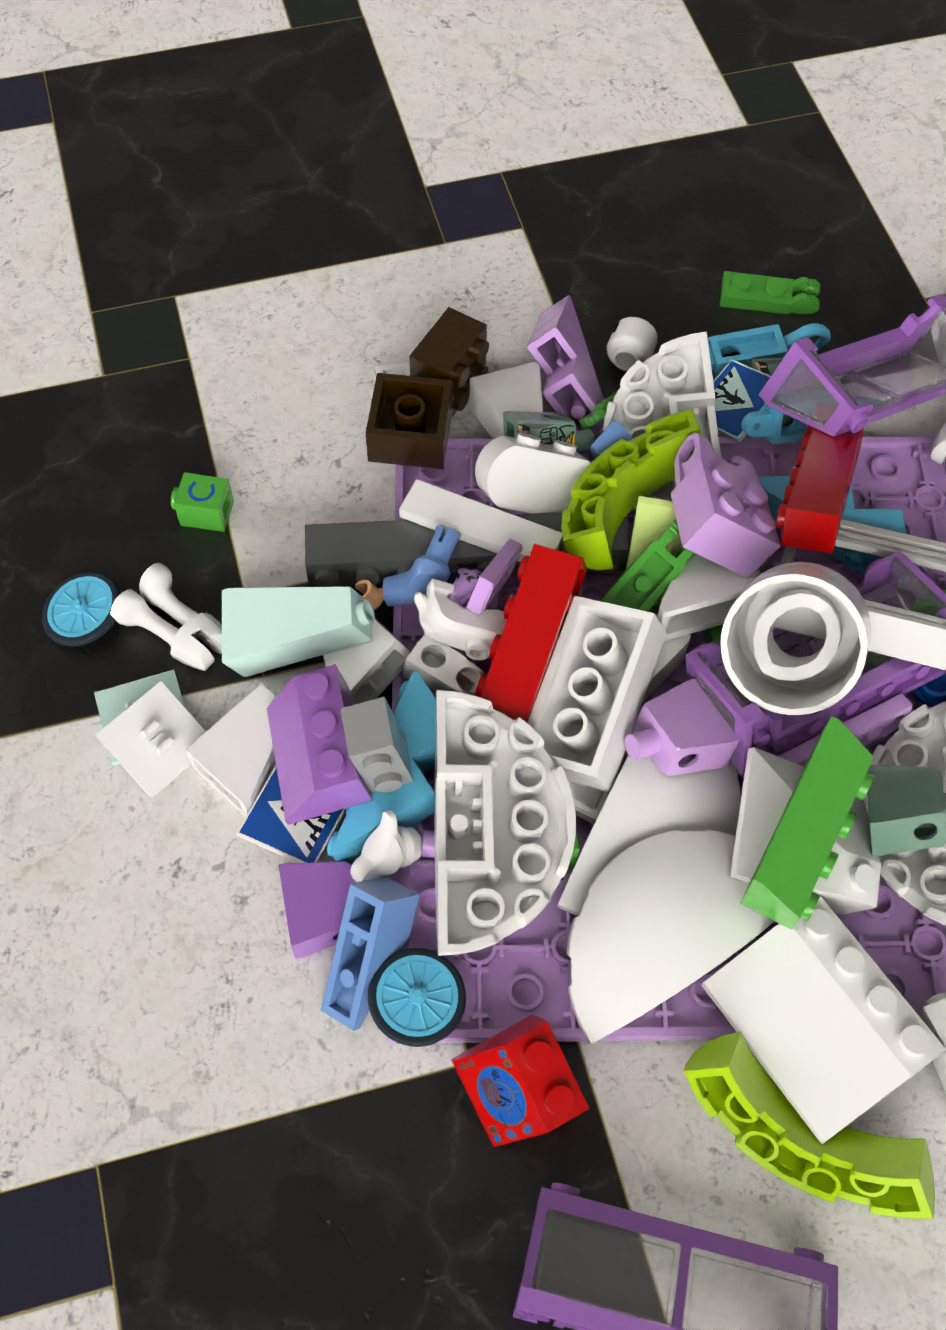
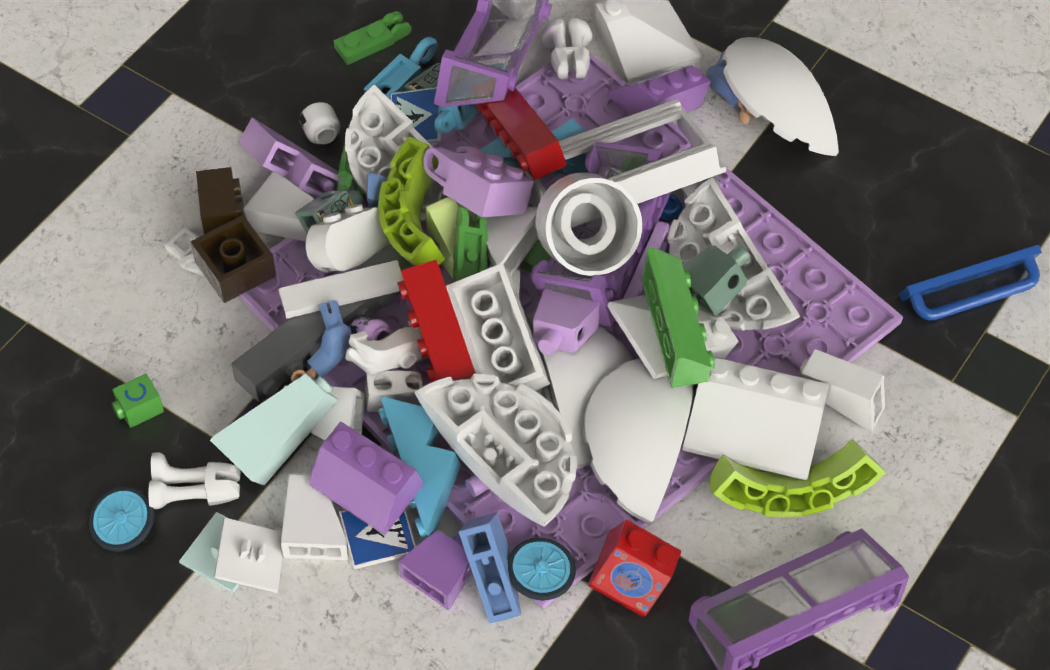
camera: 40 degrees left, 5 degrees down
light grey brick [340,697,414,793] -> none
white animal [350,810,422,883] -> none
lavender tile [466,538,523,615] -> none

